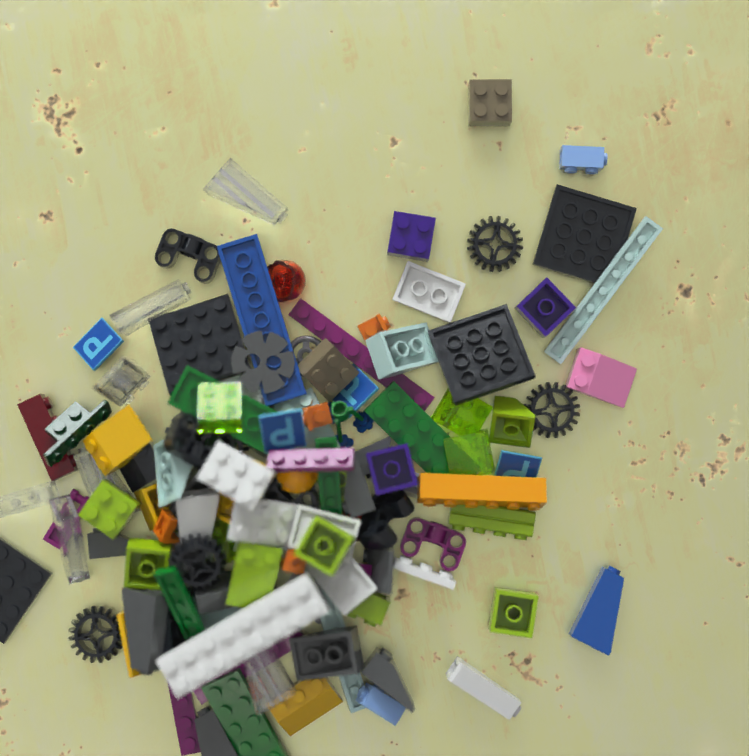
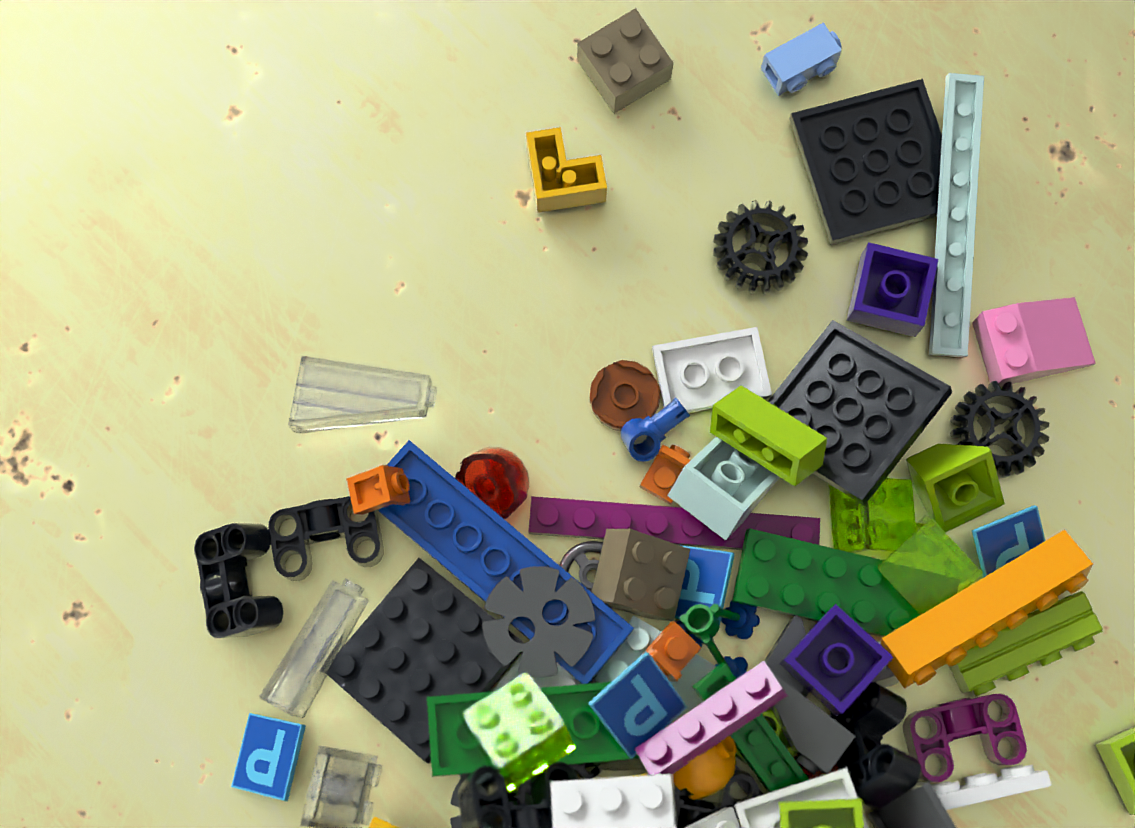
camera: 30 degrees left, 10 degrees down
dark purple brick [387,211,436,262] -> none
none -> black beam [194,523,283,638]
none -> orange bracket [346,465,410,515]
none -> yellow brick [526,127,607,213]
none -> dark orange tile [589,360,661,431]
none -> blue pin [621,398,690,462]
none -> lime brick [710,385,827,486]

